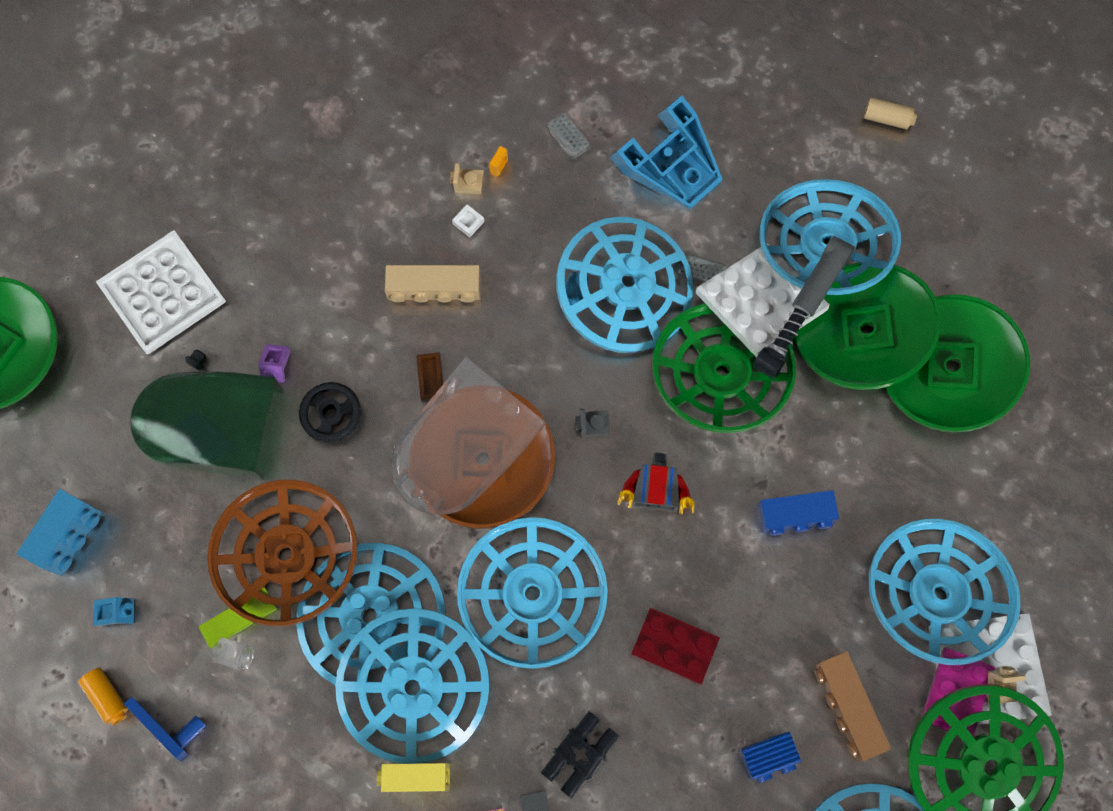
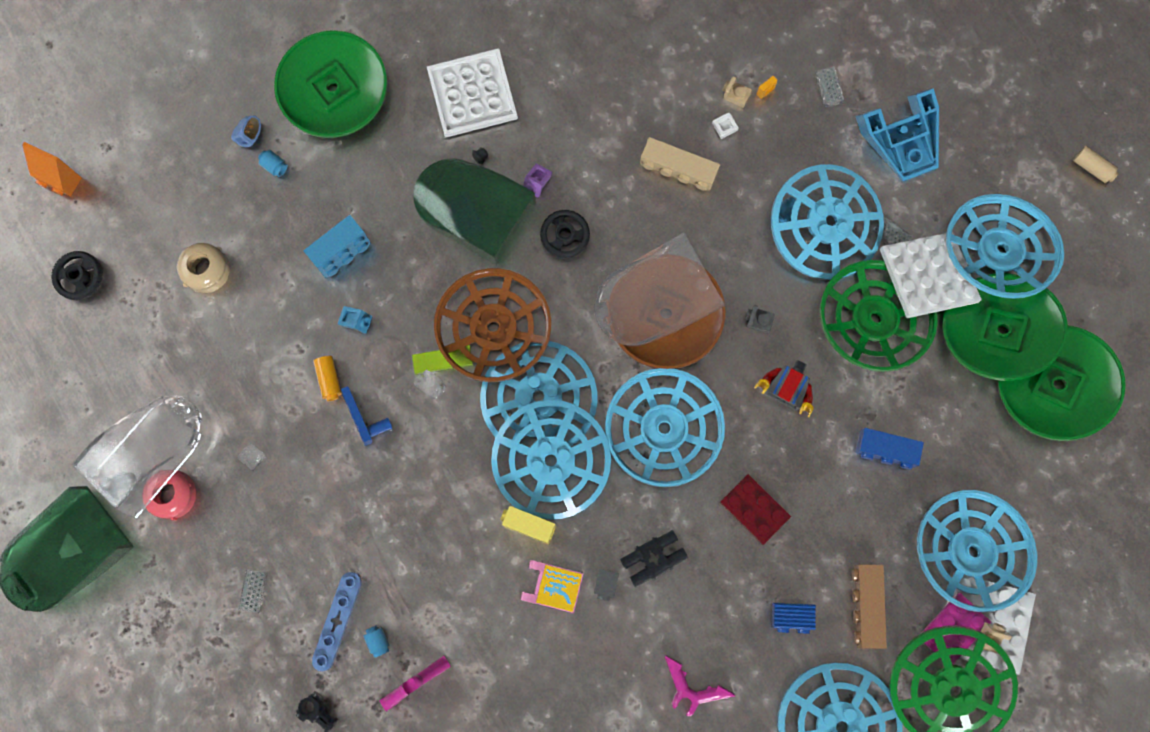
camera: 25 degrees right, 5 degrees up
reddish brown tile [416,352,445,402] -> none
piece [753,236,855,379] -> none

